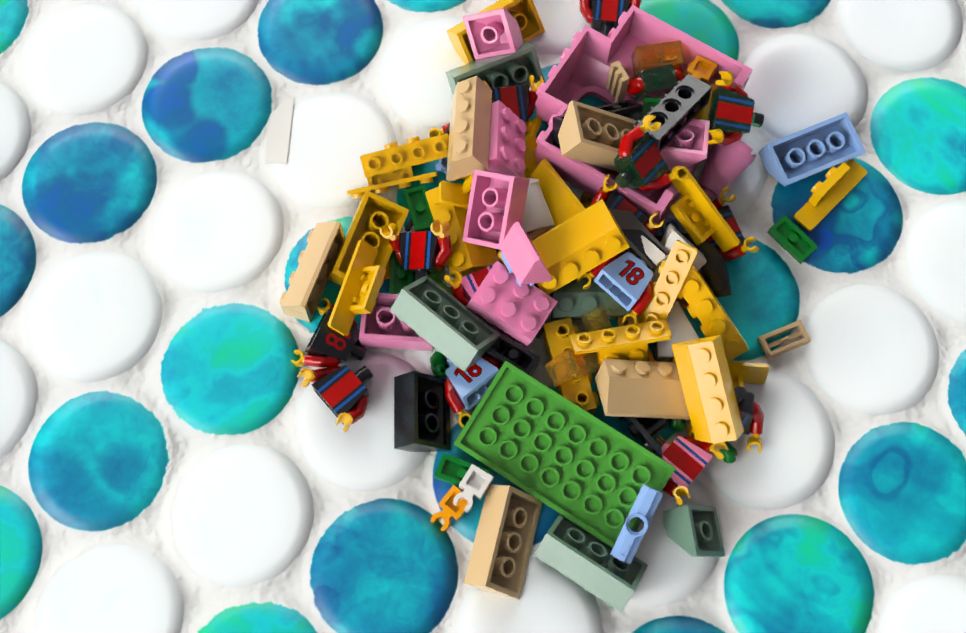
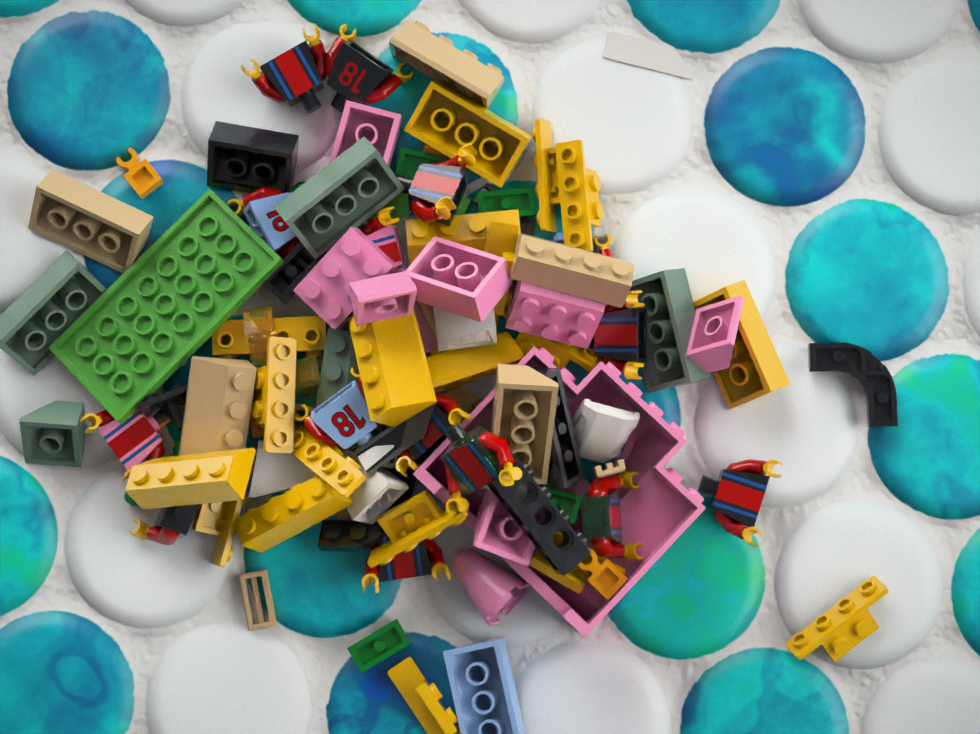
camera: 105 degrees right, 15 degrees up
yellow bracket [328,240,386,336] -> none
green plate [434,453,490,487] -> none
white plate [453,464,494,513] -> none
light blue piece [610,484,663,564] -> none
clear yellow slope [631,41,684,78] -> none
torso [708,71,764,146] -> none
none -> white slope [572,398,640,463]

